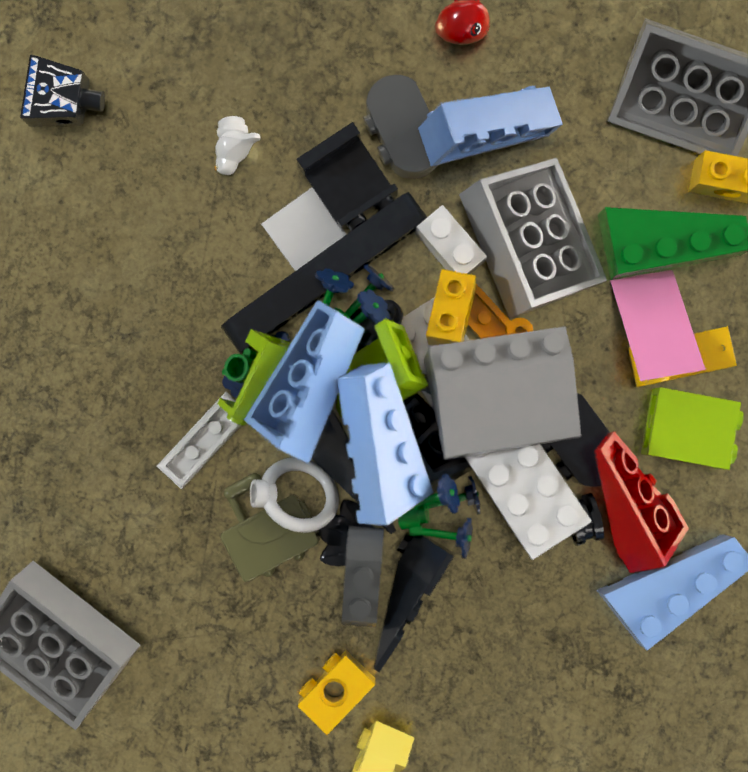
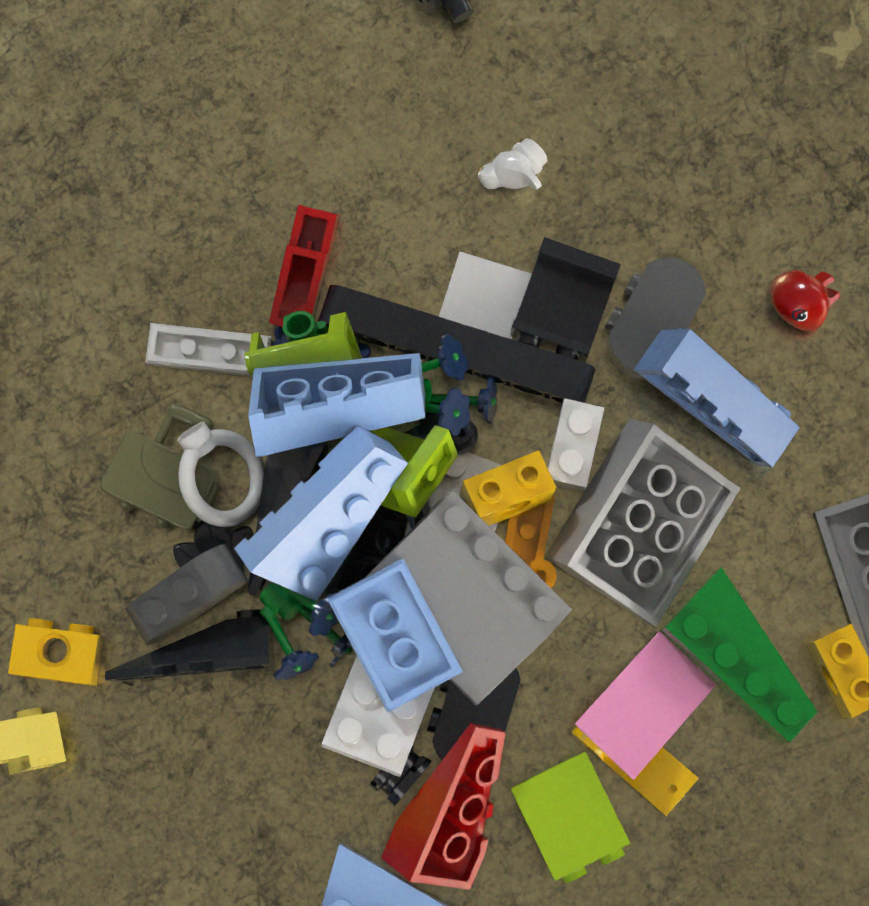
camera: 55 degrees right, 5 degrees down
none -> red slope [268,205,340,327]
none -> light blue tile [327,558,463,712]

